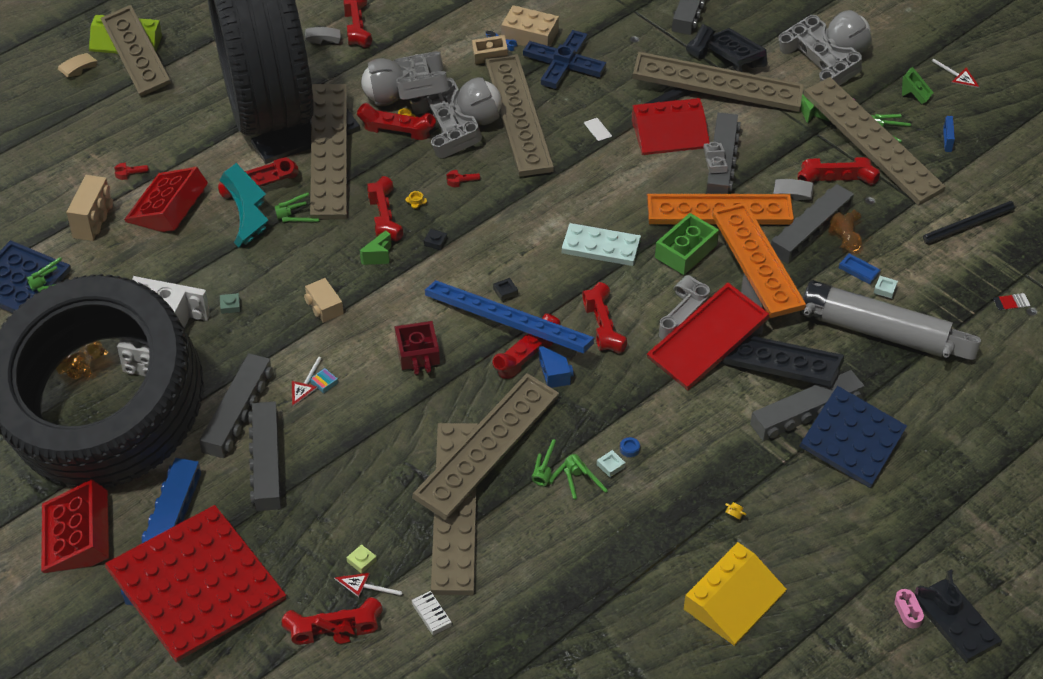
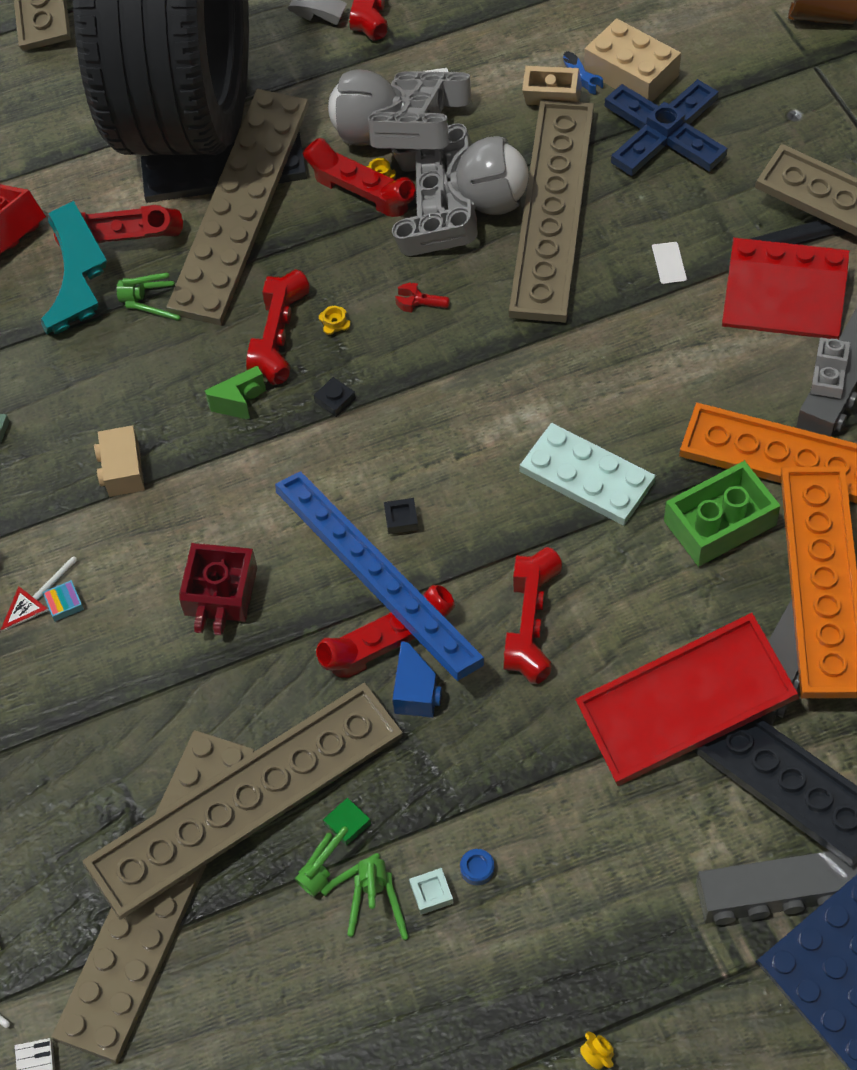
camera: 25 degrees right, 10 degrees up
light grey piece [659,275,710,340] -> none
none -> green tile [323,797,371,846]

